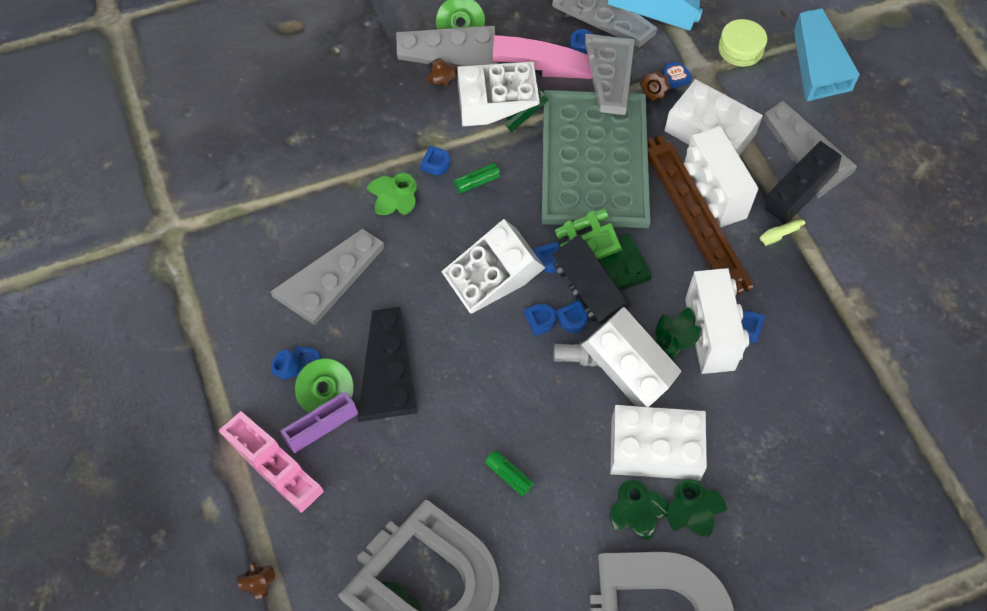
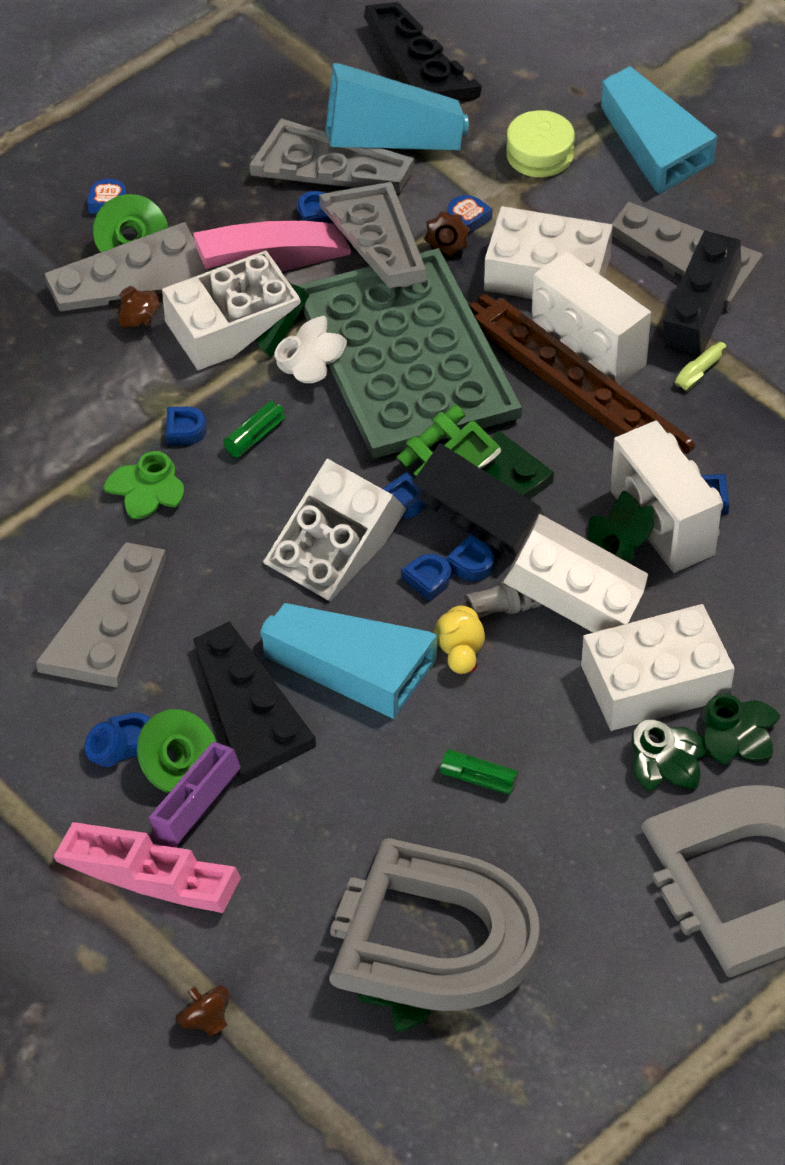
camera: 20 degrees left, 10 degrees down
none -> medium azure slope [260,603,437,719]
none -> white plate [275,316,347,383]
none -> light yellow animal [433,606,485,674]

